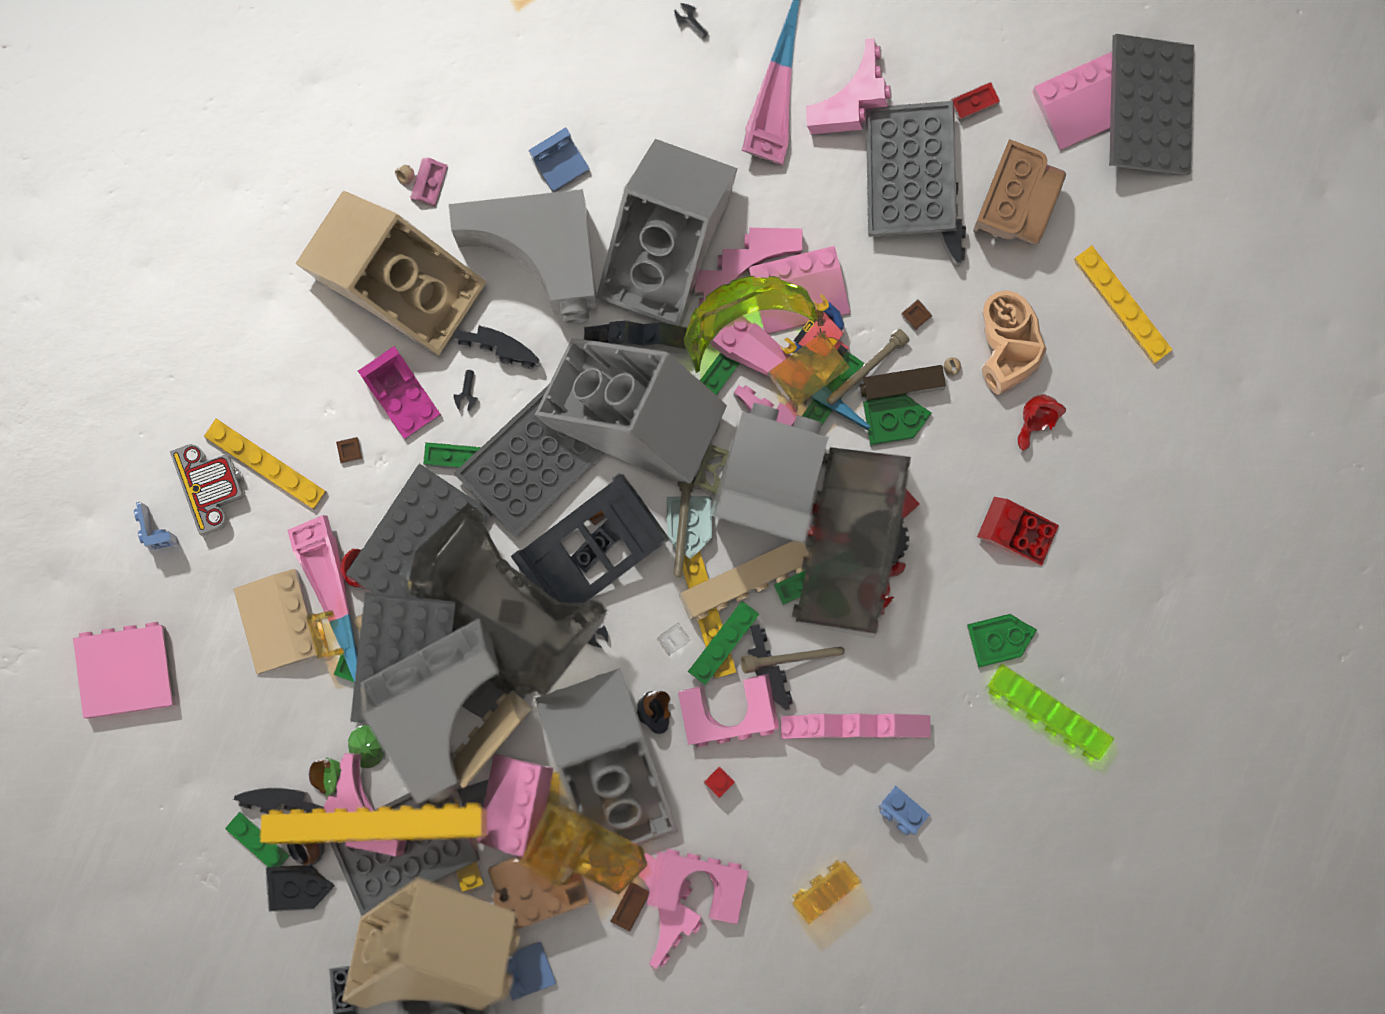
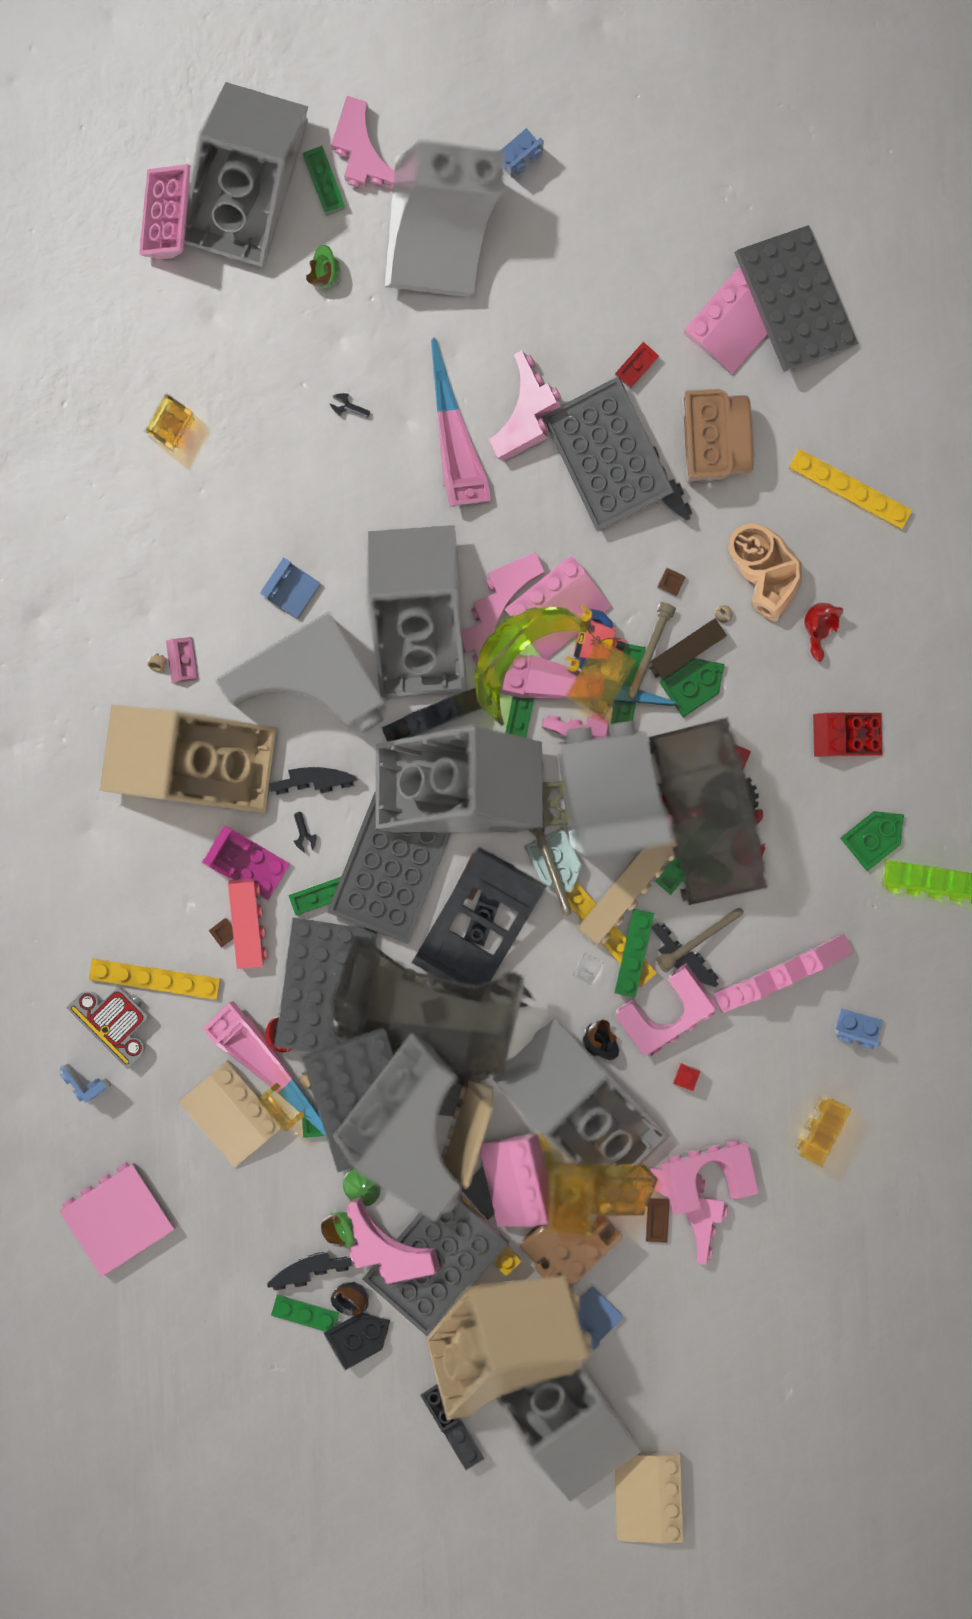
camera: 25 degrees left, 5 degrees up
yellow brick [261,804,487,844] -> none
none -> coral brick [228,878,267,969]

